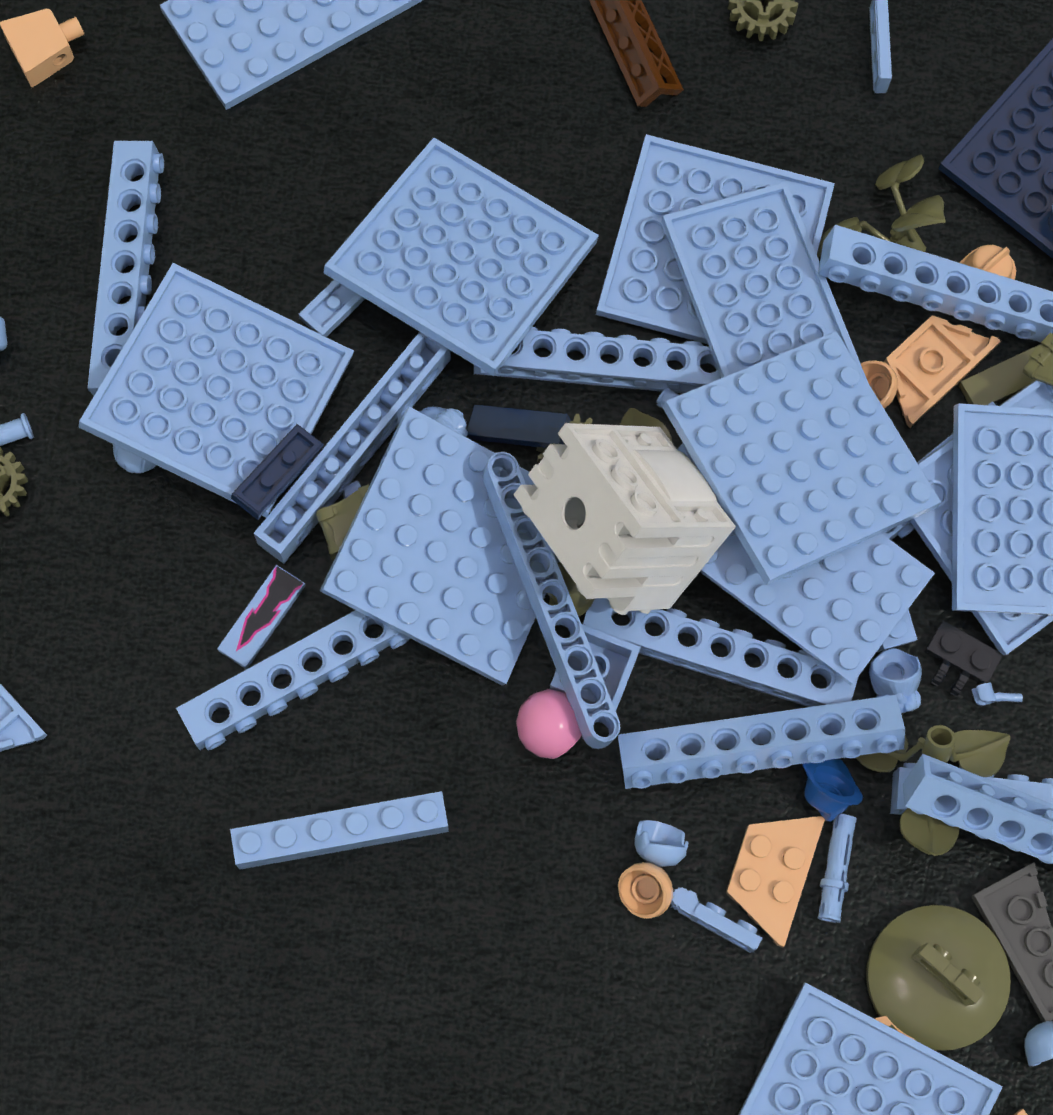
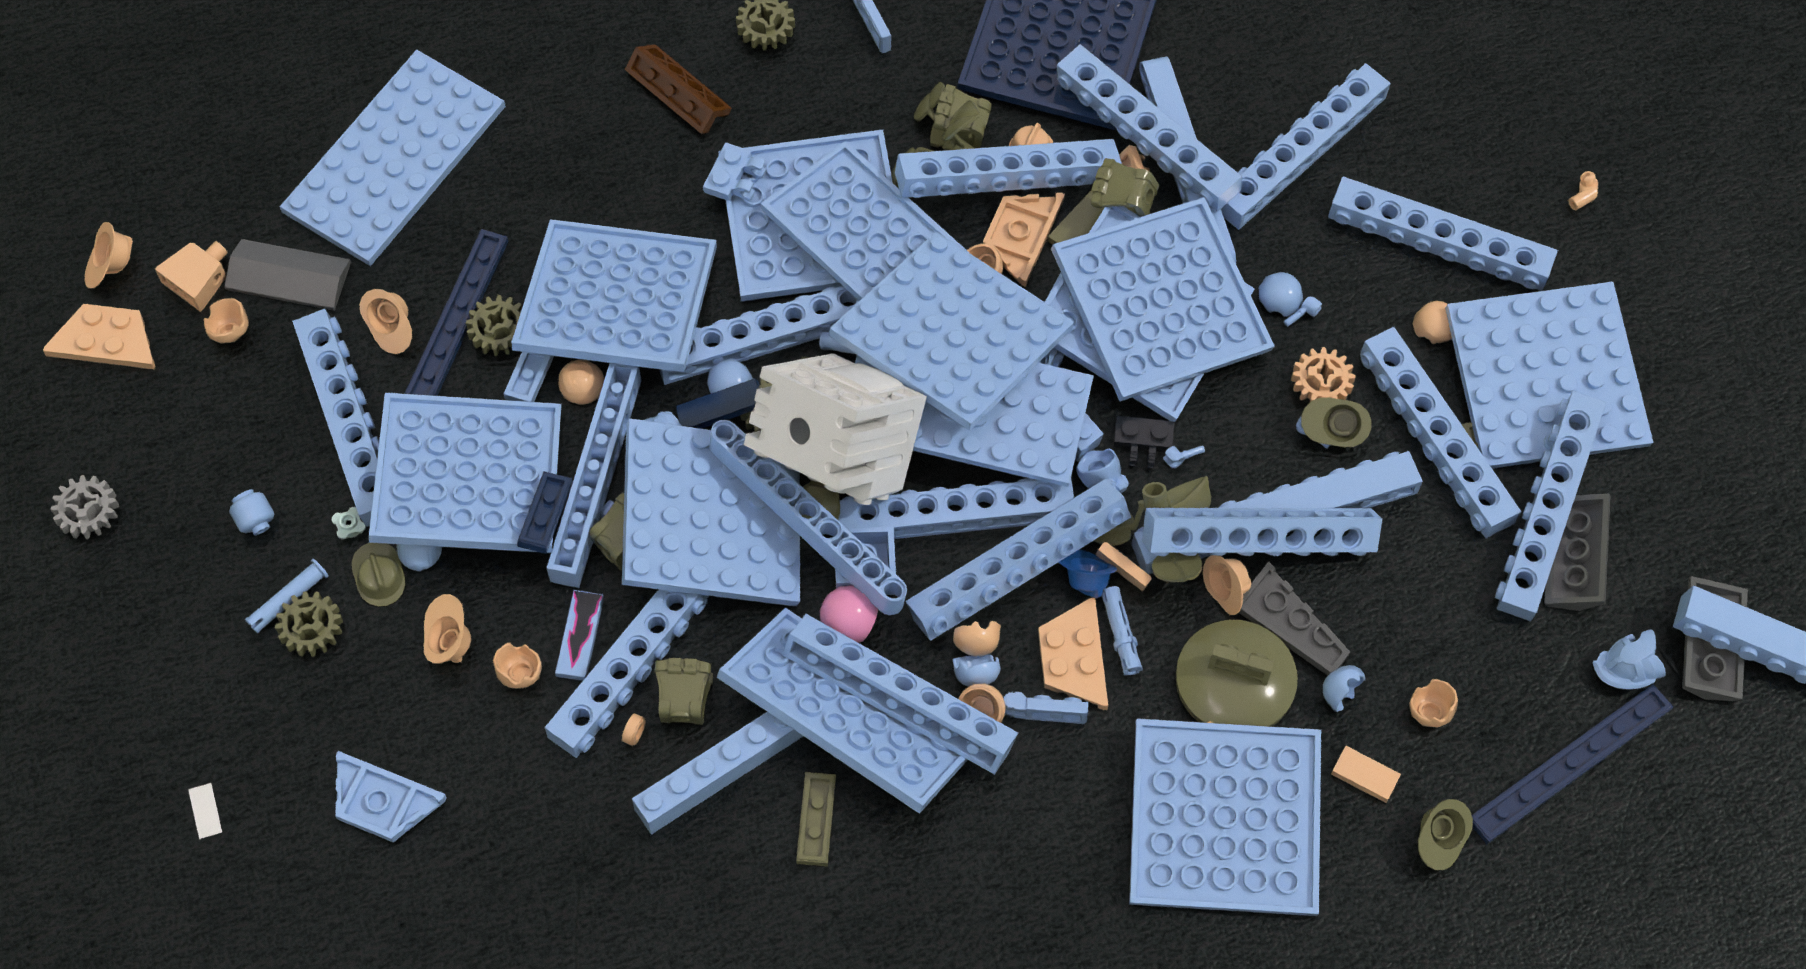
camera: 20 degrees left, 10 degrees down
none -> light nougat hair [204,298,249,343]
none -> dark grey slope [225,239,351,311]
none -> light aqua plate [332,507,366,539]
none -> olive piece [352,542,405,607]
none -> light nougat piece [359,289,412,354]
none -> dark blue tile [404,229,508,396]
none -> light nougat piece [424,594,471,664]
none -> olive gear [466,295,522,356]
none -> light nougat hair [493,643,542,688]
none -> light nougat piece [558,360,605,405]
none -> light nougat tile [622,713,646,746]
none -> olive piece [655,658,713,725]
none -> light blue plate [703,143,766,201]
none -> light blue hair [707,360,753,394]
none -> light blue plate [717,608,968,814]
none -> light blue brick [782,614,1018,775]
none -> olive tile [796,772,836,866]
none -> olive piece [930,84,991,148]
none -> light nougat hair [953,621,1001,657]
none -> light nougat tile [1096,542,1152,592]
none -> light nougat piece [1203,555,1252,615]

